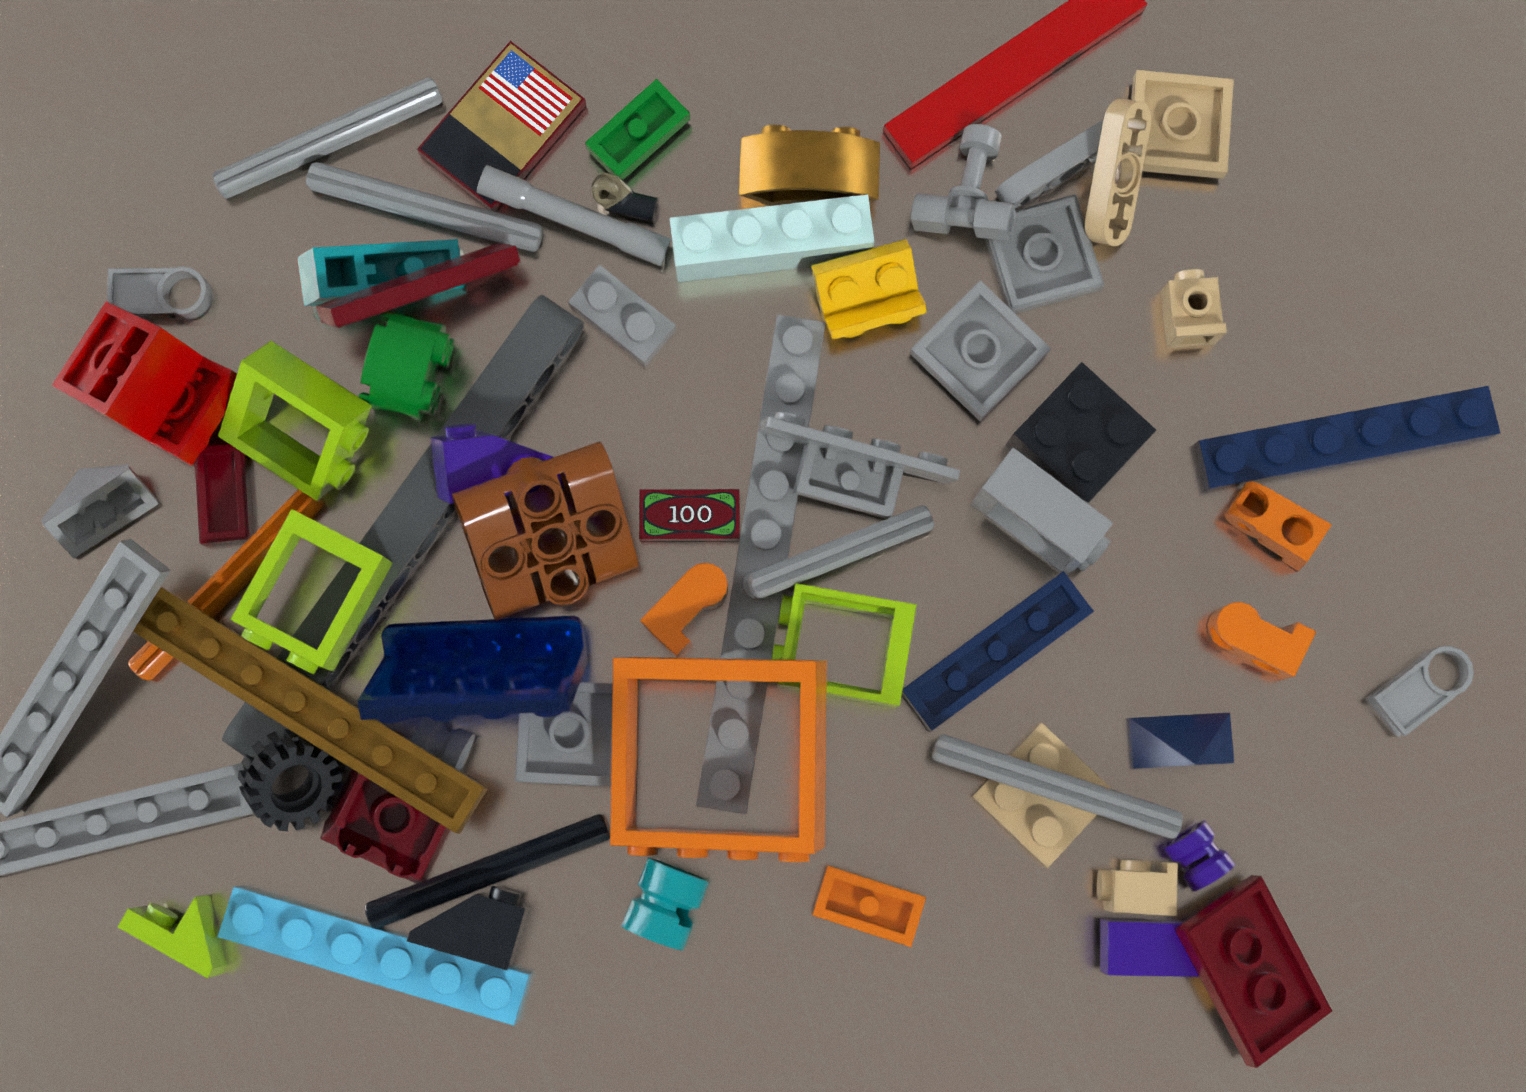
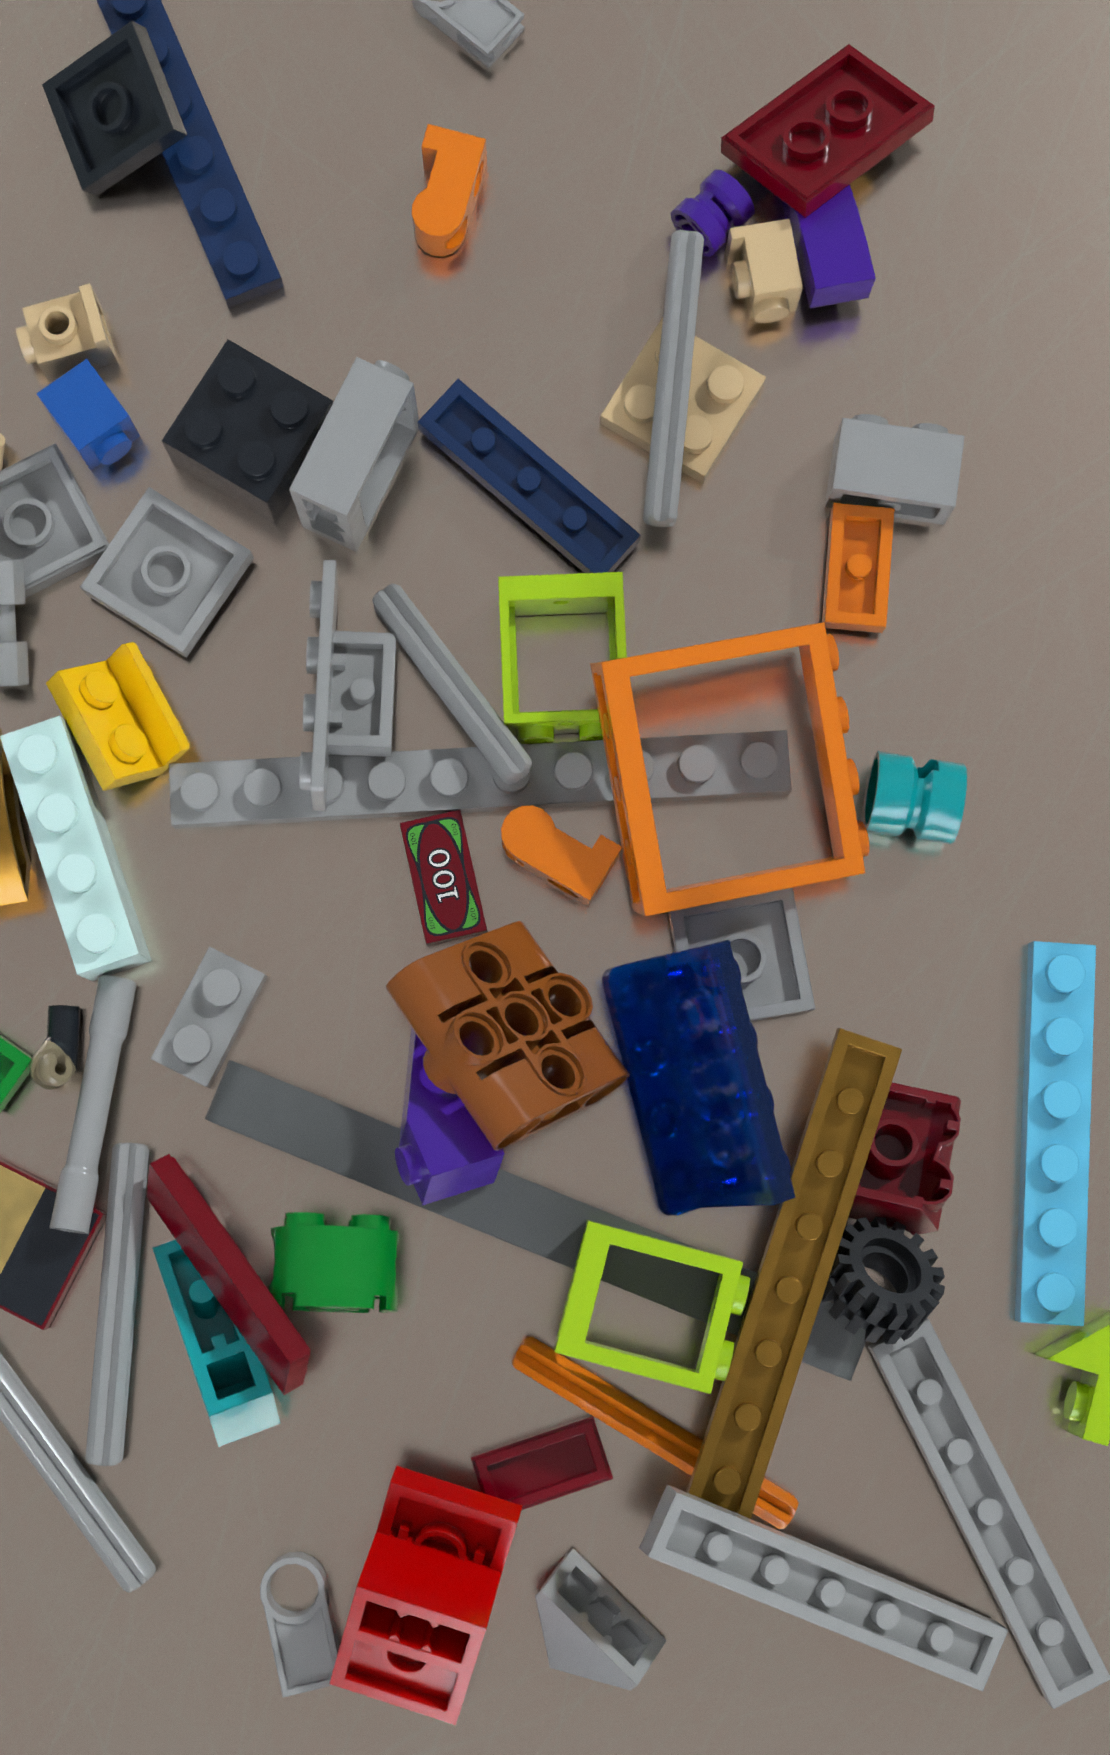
camera: 105 degrees left, 0 degrees up
lime window [218,341,372,501] -> none
black axle [365,814,610,929] -> none
black slope [407,886,531,970] -> none
light grey wheel [411,713,475,771] -> none
dark blue slope [1128,712,1234,769] -> none
orange leg [1225,481,1332,572] -> none
none -> blue brick [36,359,140,470]
none -> black plate [42,21,187,196]
none -> light grey brick [825,414,965,525]

